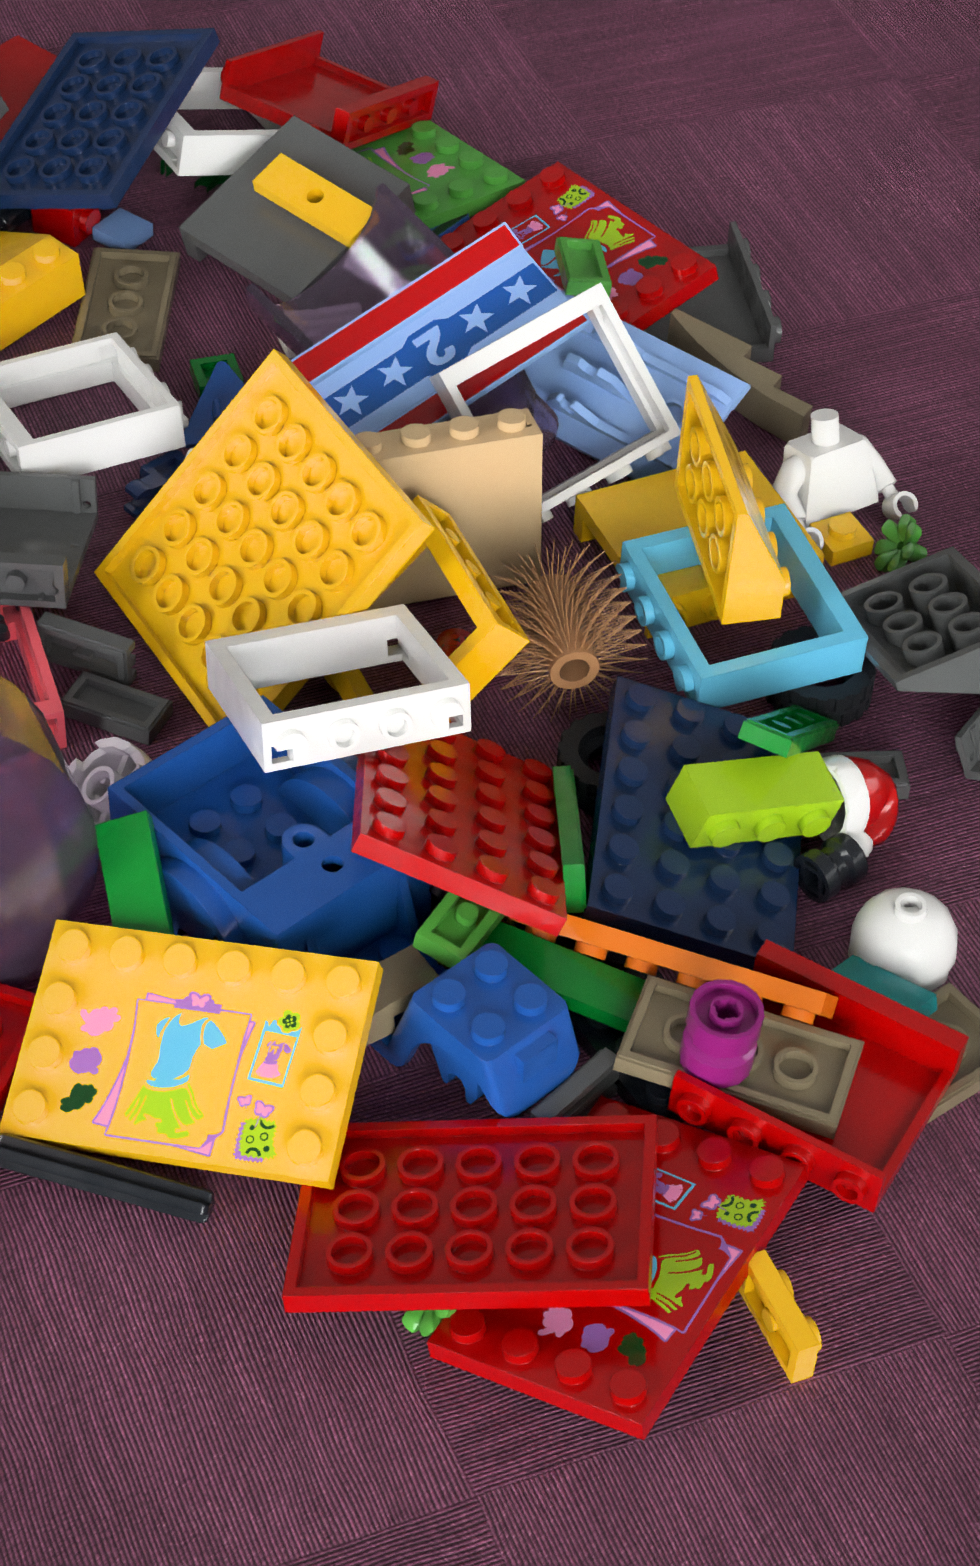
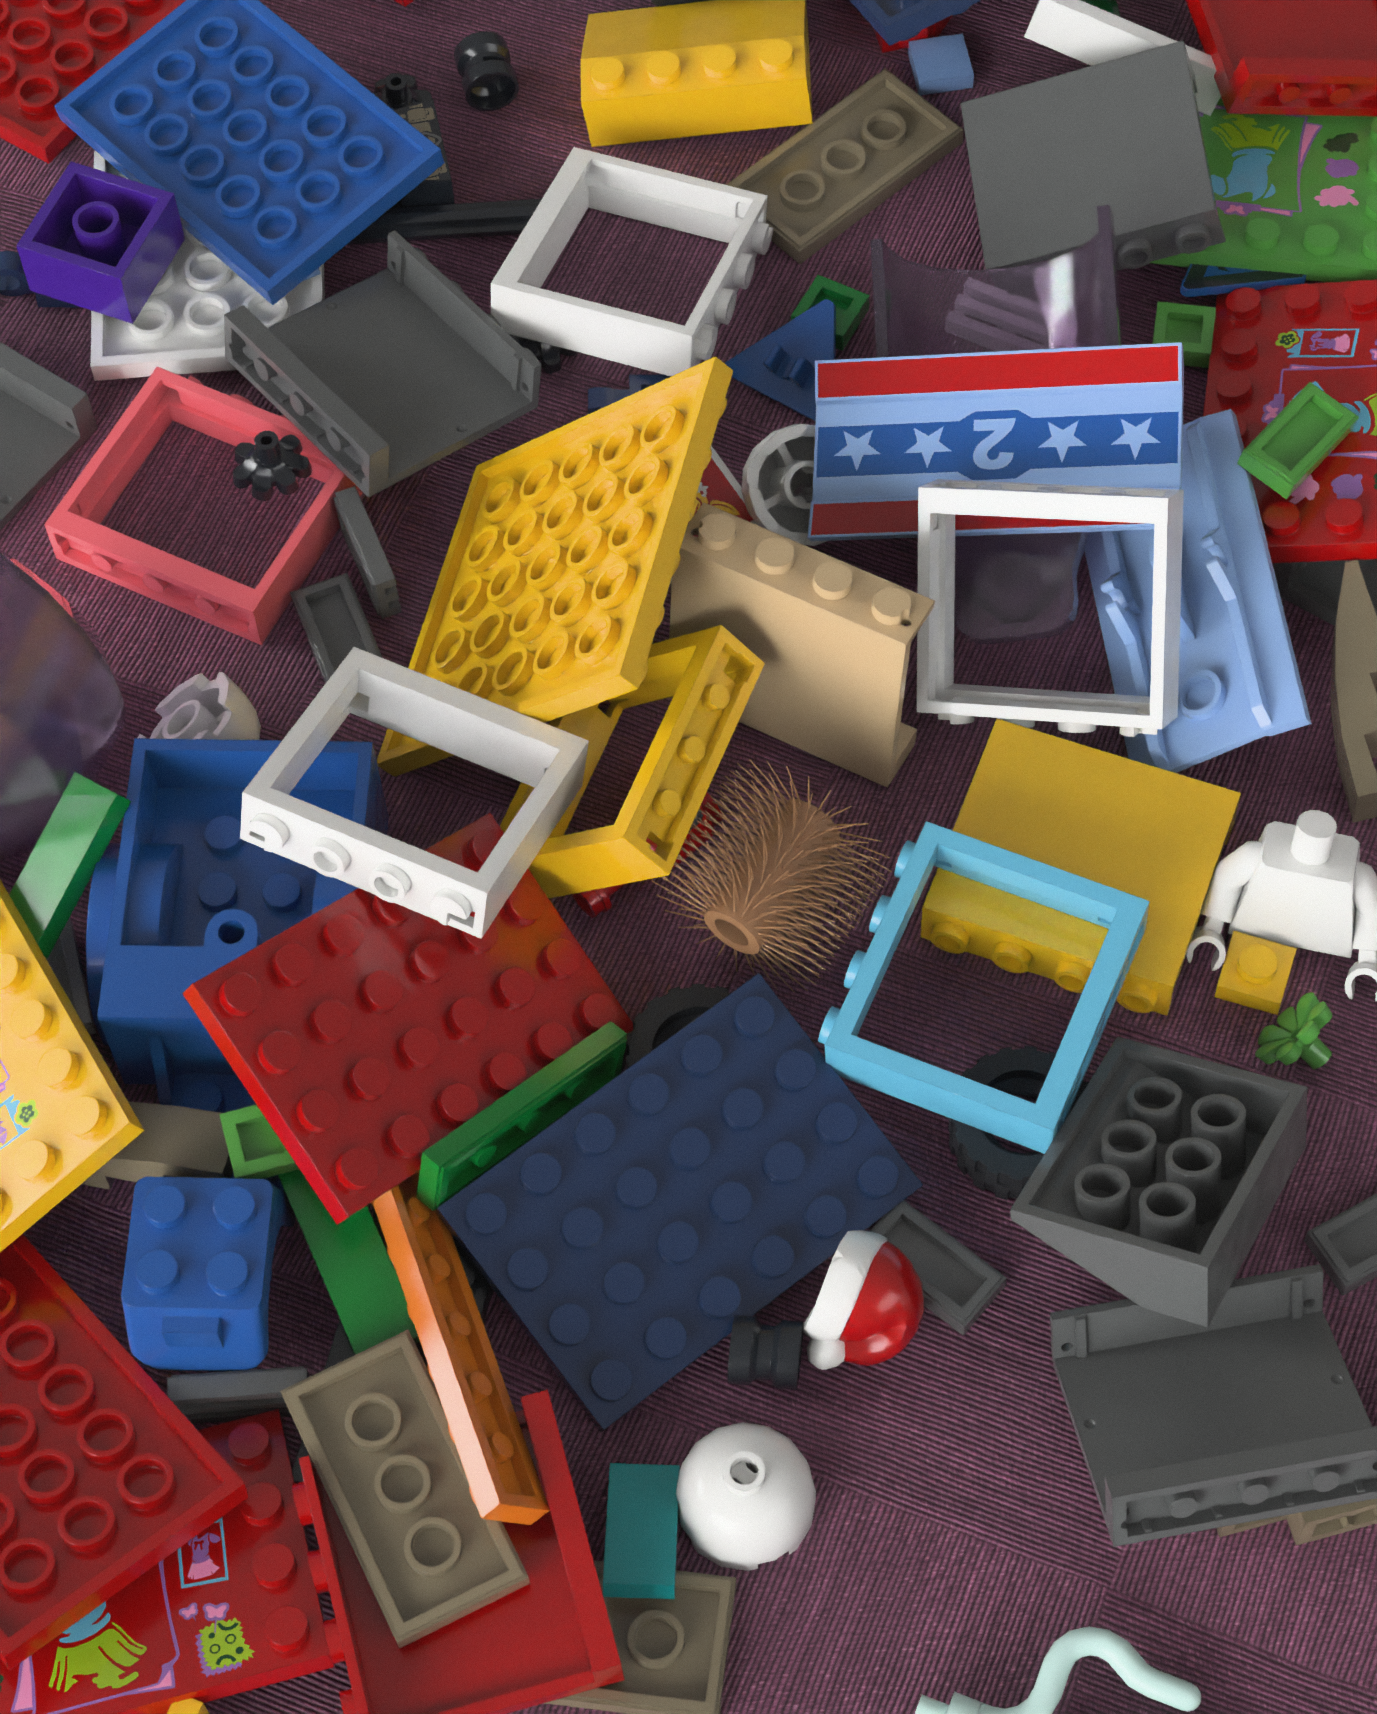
camera: 50 degrees right, 15 degrees up
yellow tile [252,153,381,250] -> none
lime brick [665,751,844,848] -> none
yellow slope [674,375,791,625] -> none
magenta wheel [679,979,764,1088] -> none
green tile [737,705,839,758] -> none

